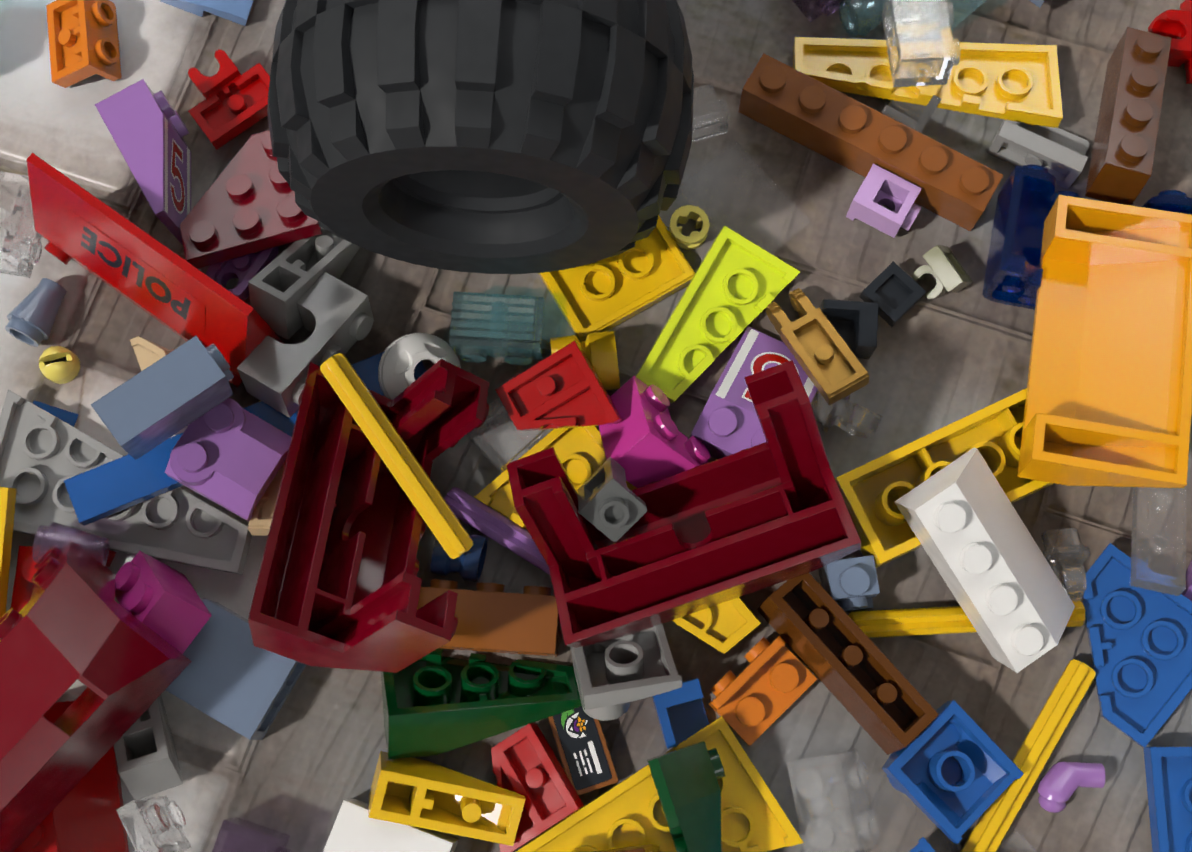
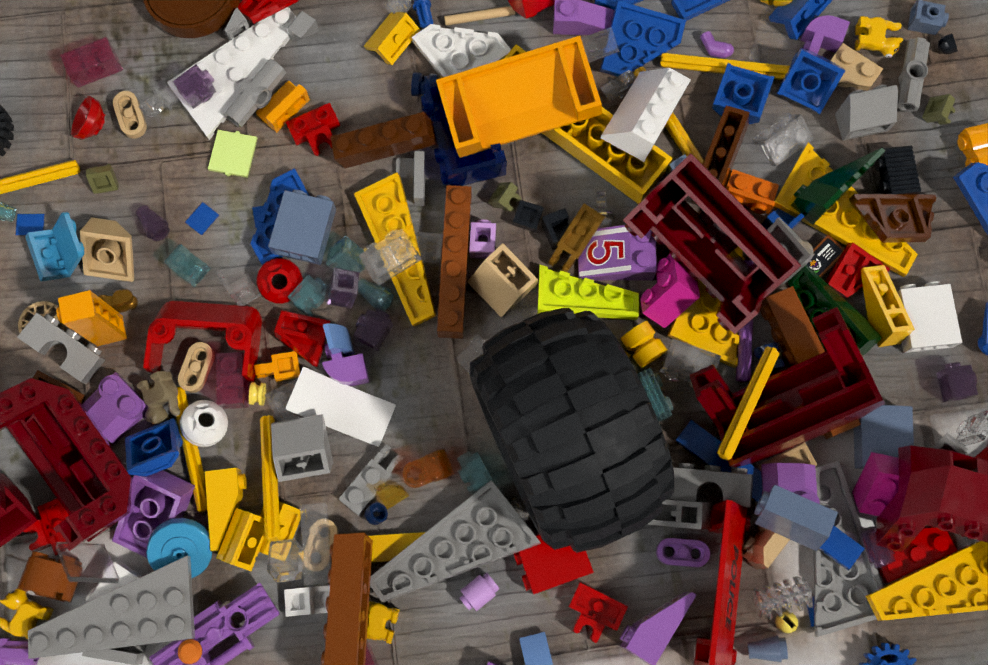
camera: 125 degrees left, 0 degrees up
plate [179,130,322,269] -> none
white piece [378,333,461,400] -> none
red wing [495,341,623,431] -> none
dark grey bracket [577,457,647,541] -> none
none -> tan slope [467,243,538,318]
none -> clear piece [752,576,813,620]

